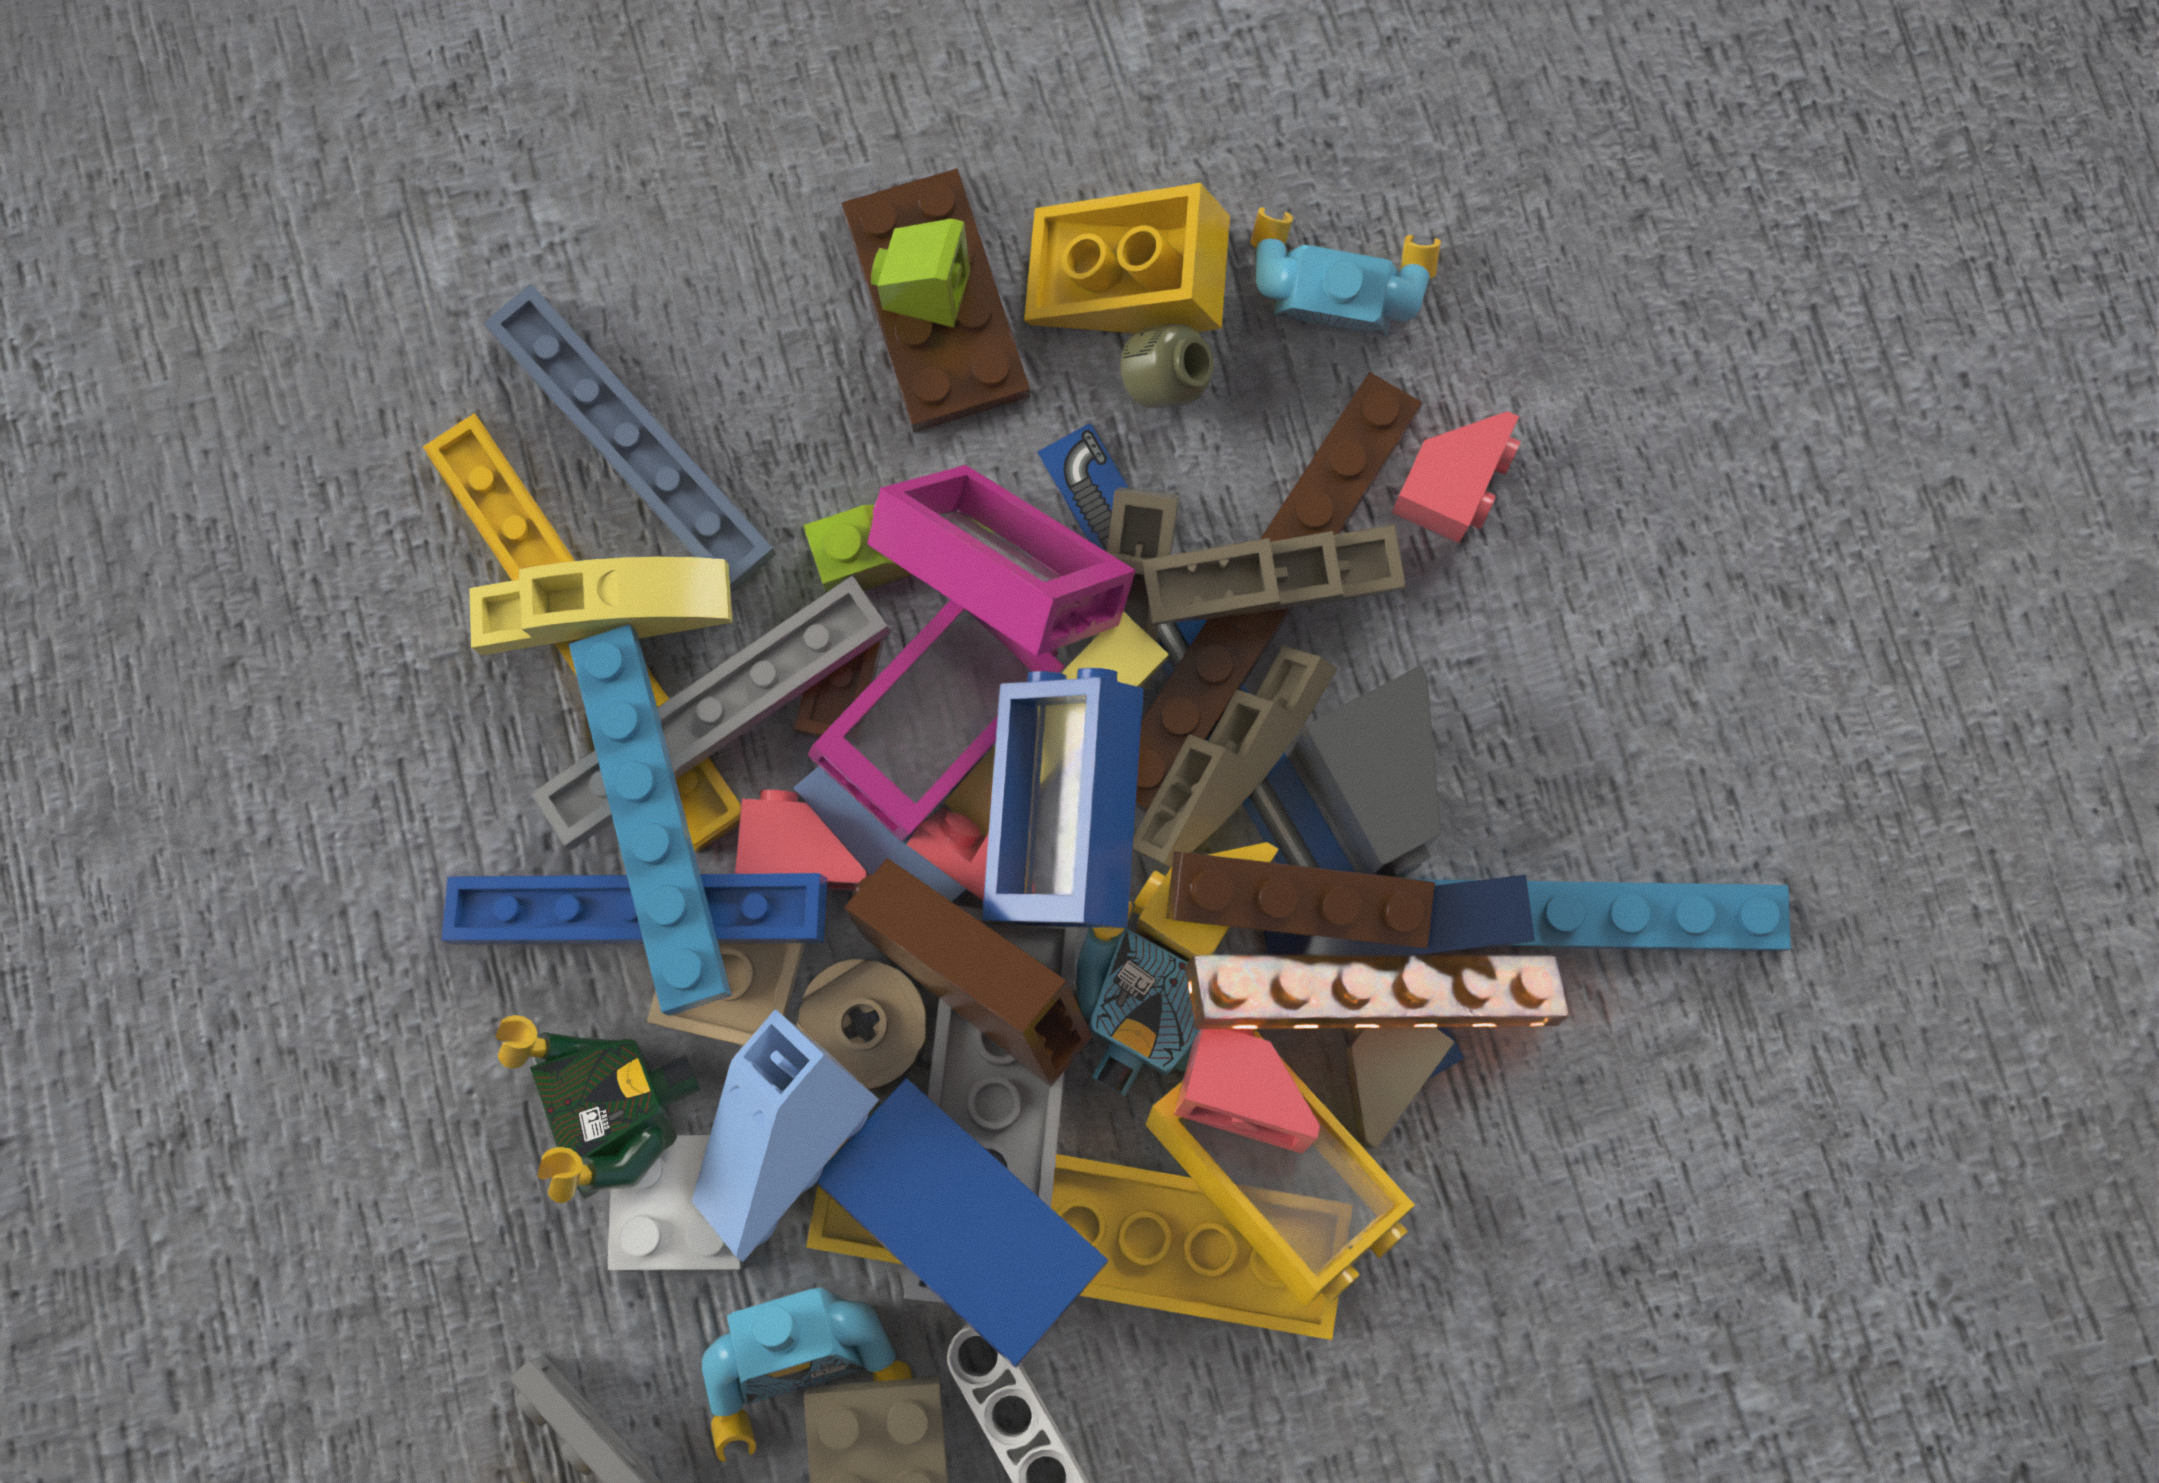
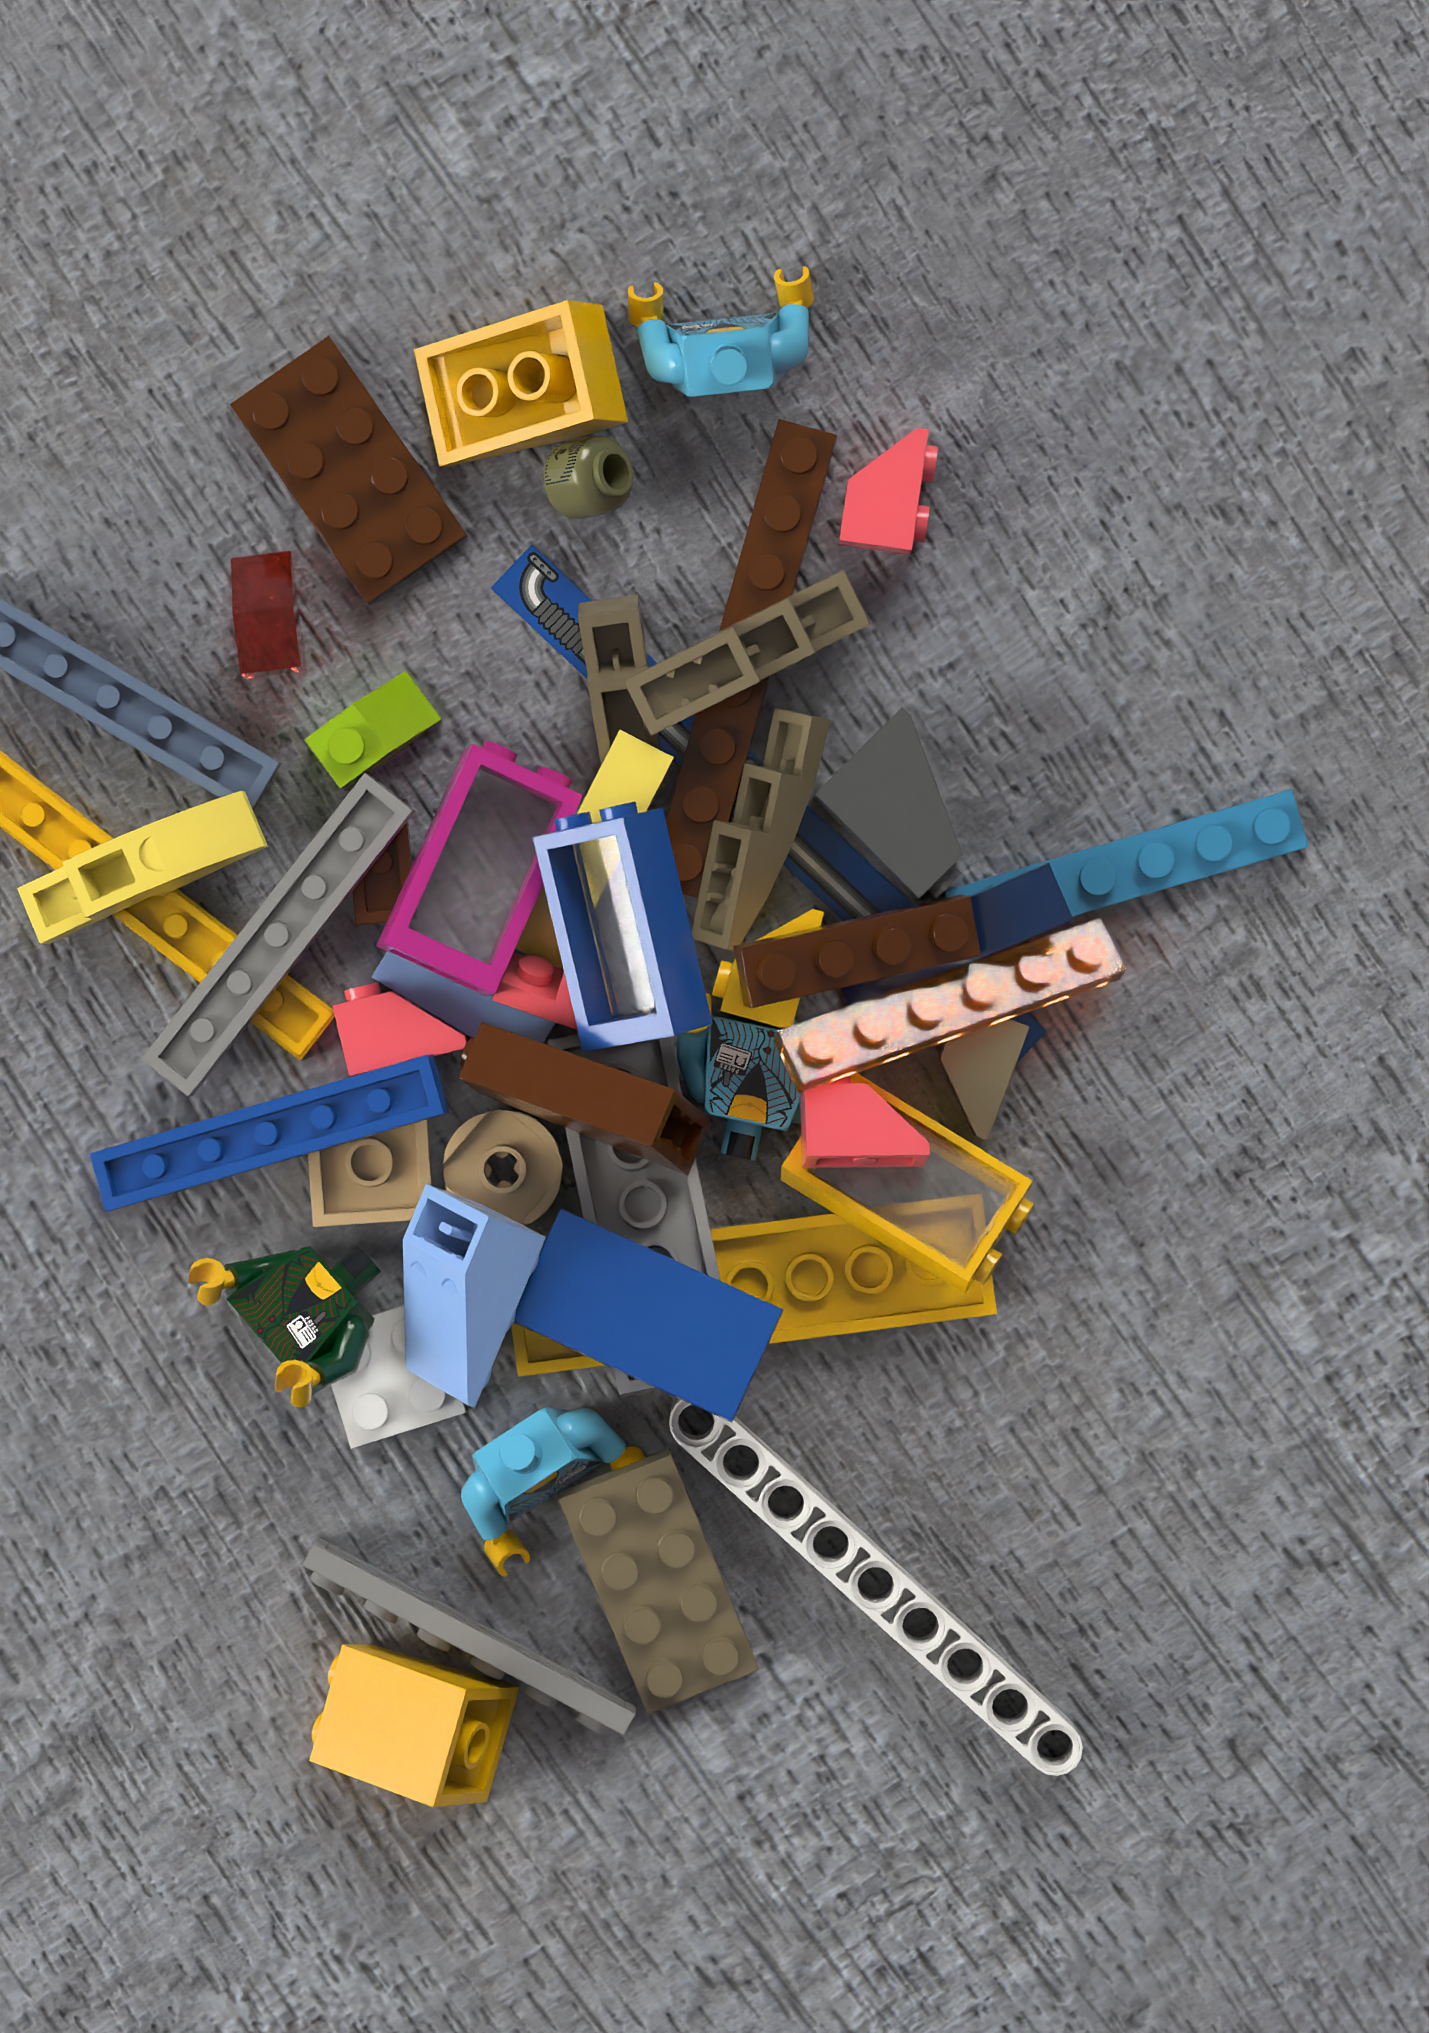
camera: 20 degrees left, 10 degrees up
dark azure plate [569,624,732,1016] -> none
dark pink window [867,465,1136,656] -> none
lime slope [871,219,970,328] -> none
none -> clear red slope [231,551,307,679]

